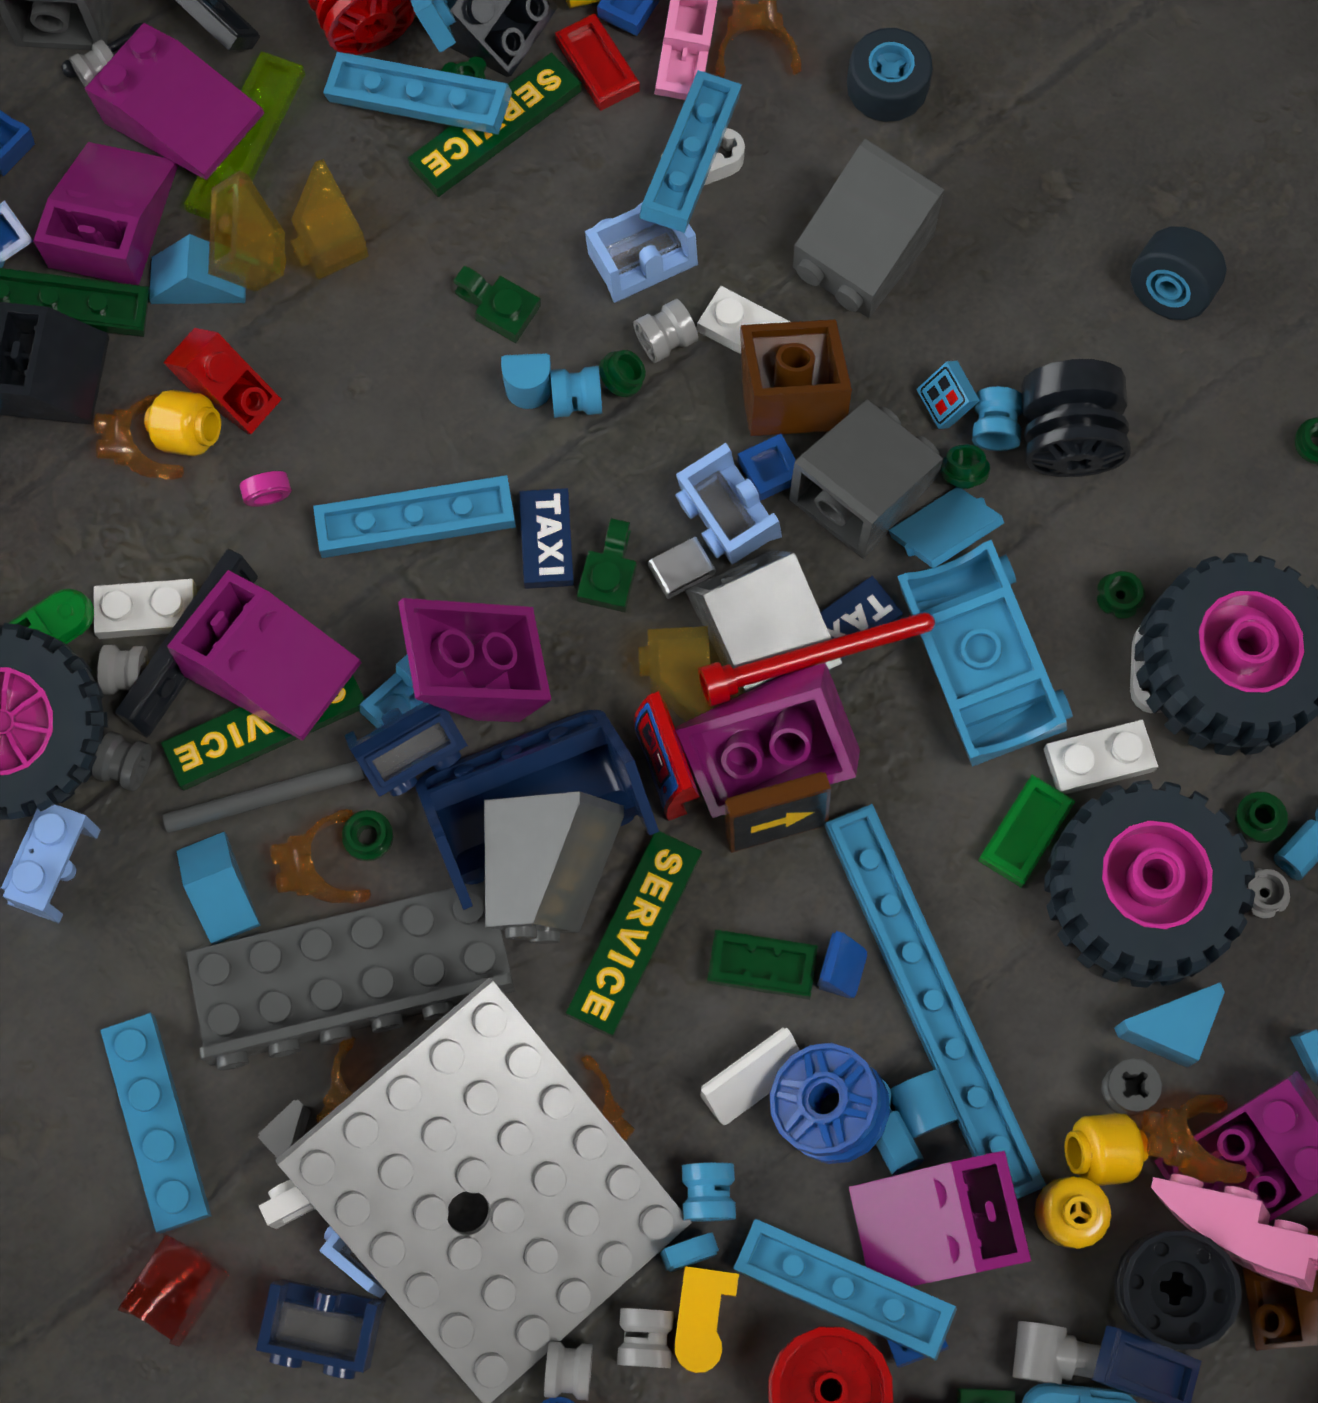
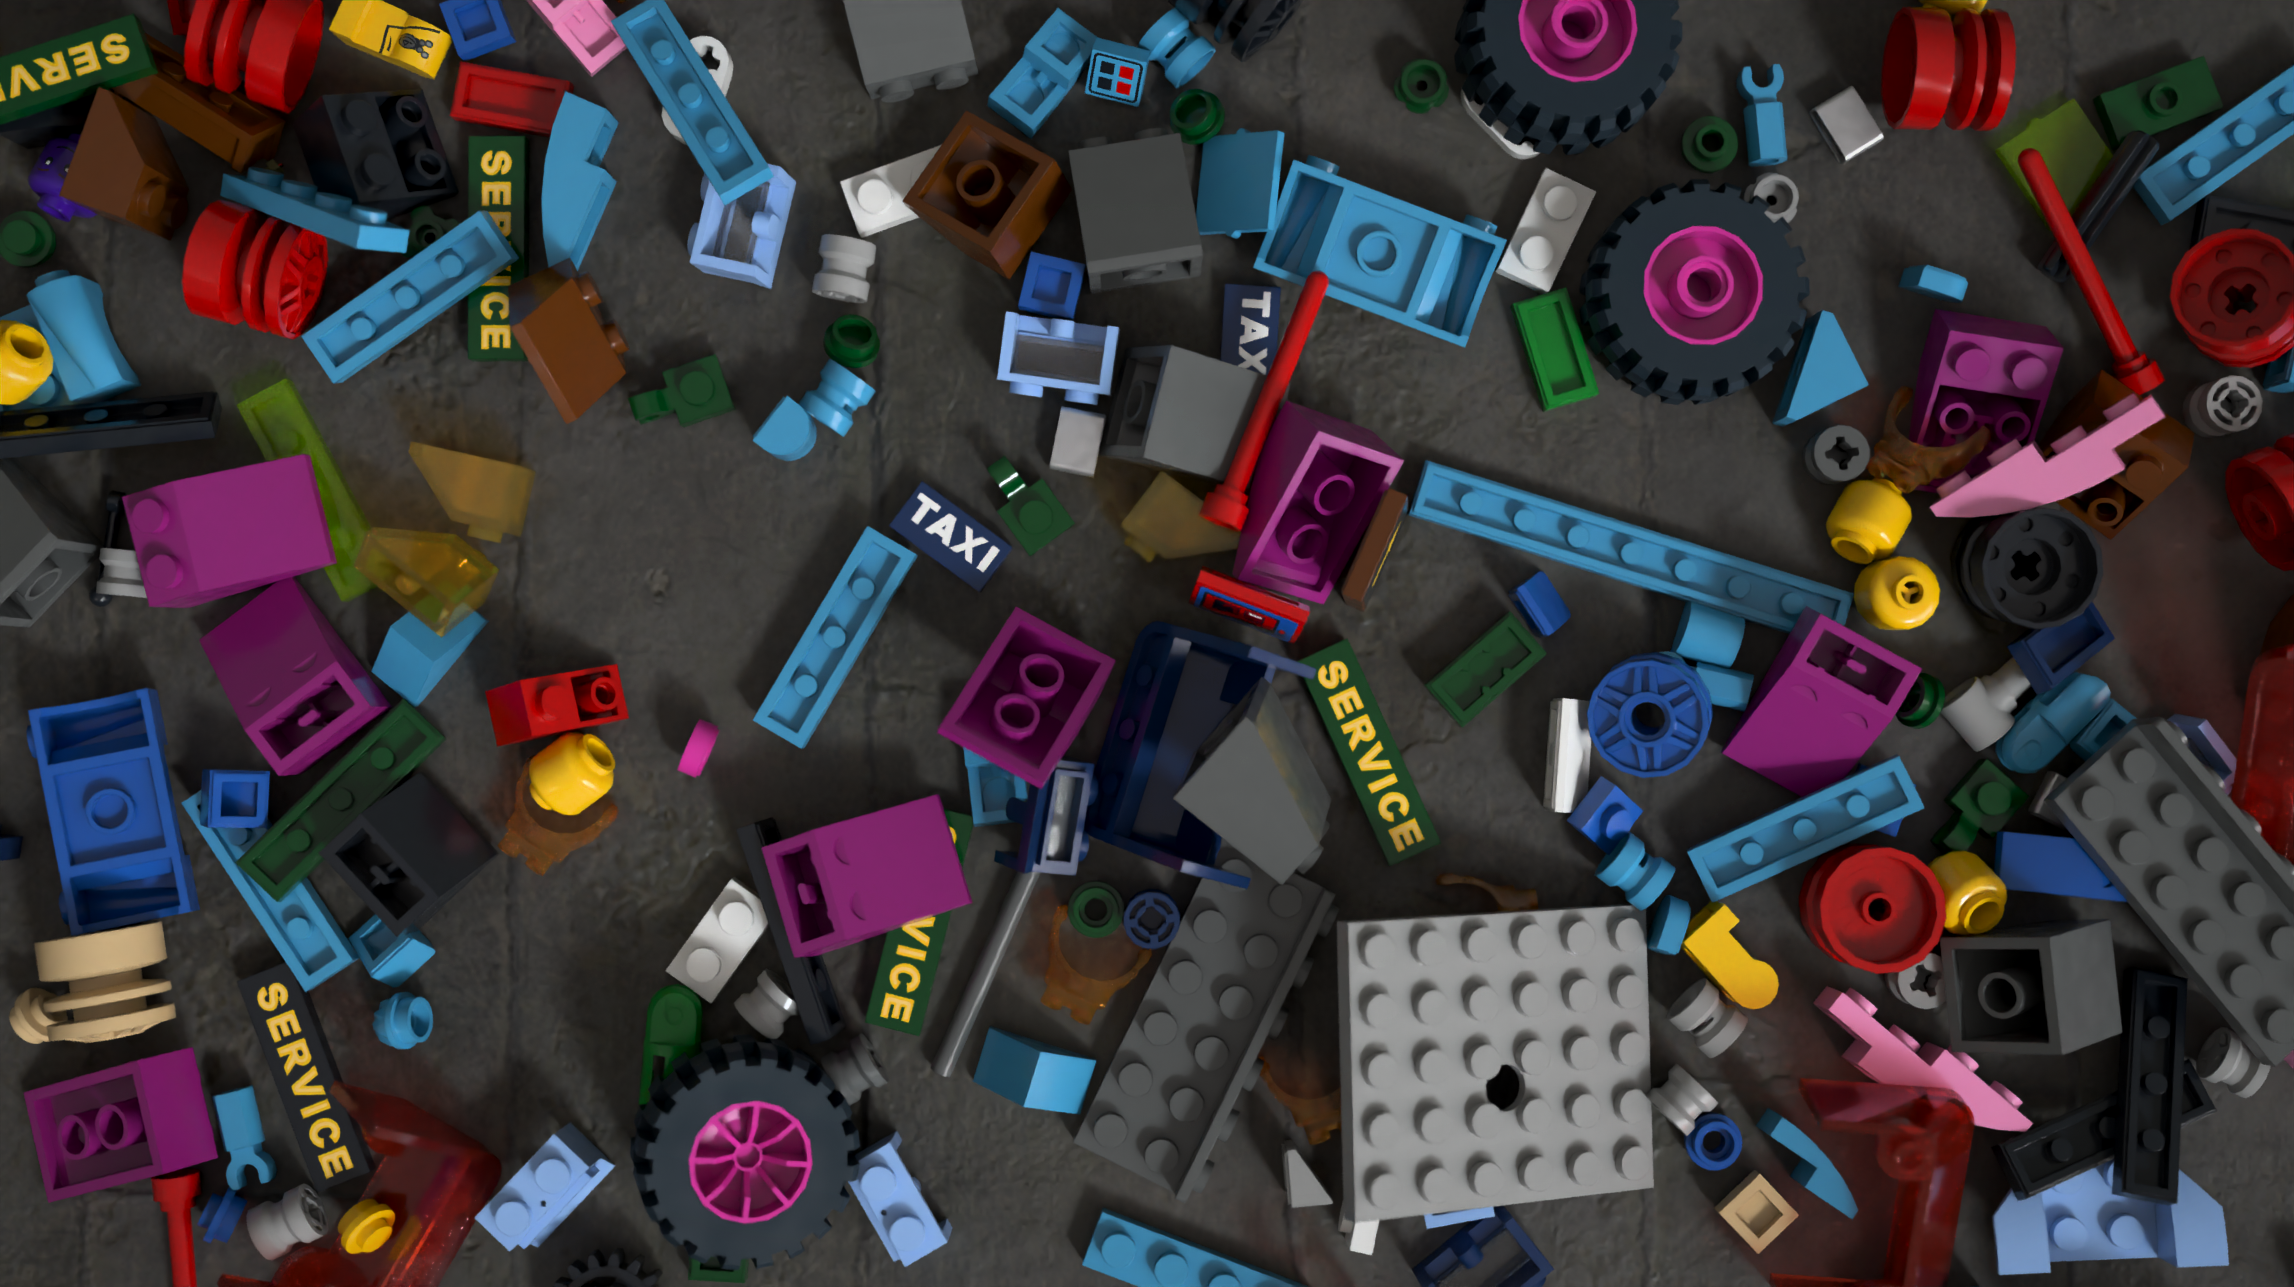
camera: 55 degrees left, 15 degrees up
none -> reddish brown slope [508,258,630,424]
none -> dark azure slope [541,91,619,271]
none -> dark azure slope [987,8,1096,139]
none -> dark blue wheel [1123,888,1180,949]
none -> blue plate [1567,776,1643,855]
none -> dark green plate [1895,673,1945,729]

